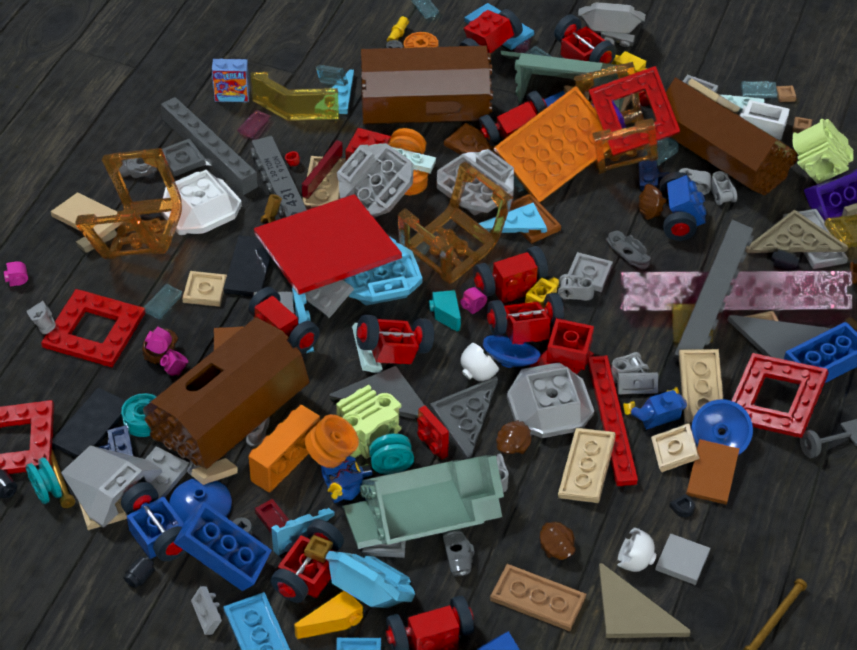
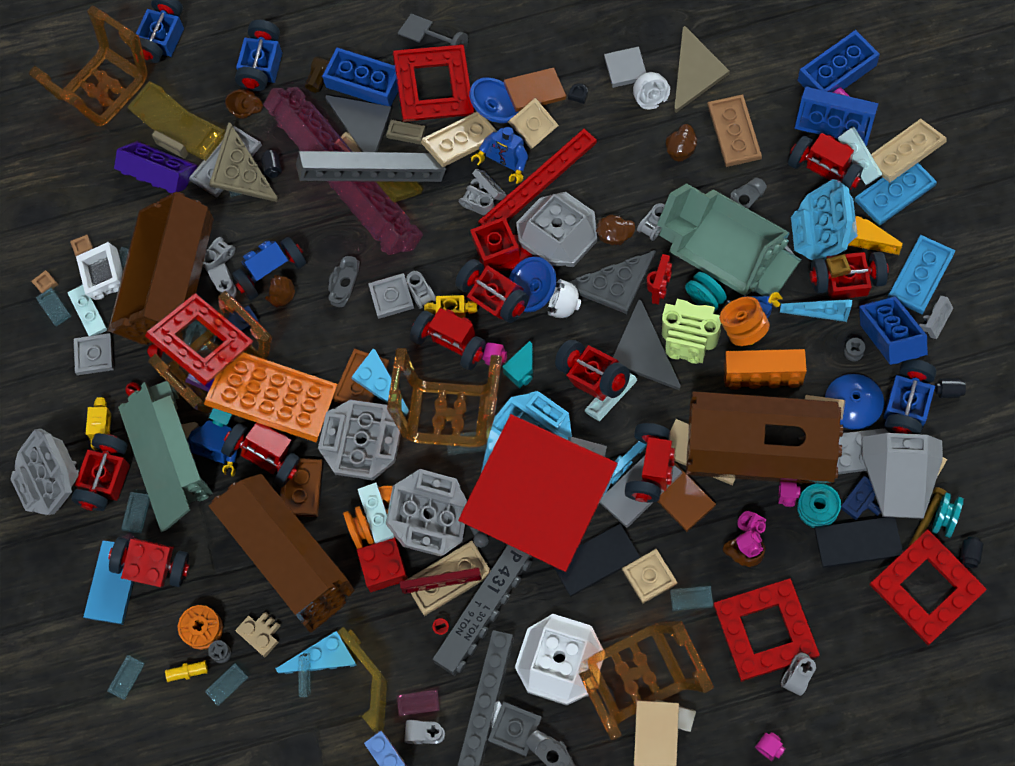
camera: 115 degrees left, 20 degrees up
dark red tile [255,499,290,534] -> none
pearl gold bar [261,194,282,223] -> none
tan tile [558,428,616,503] -> none
tan tile [688,78,740,113] -> none
yellowish green piece [793,119,853,184] -> none
none -> clear light blue tile [205,663,249,706]
none -> dark tan tile [386,120,426,144]
none -> light grey piece [404,720,445,744]

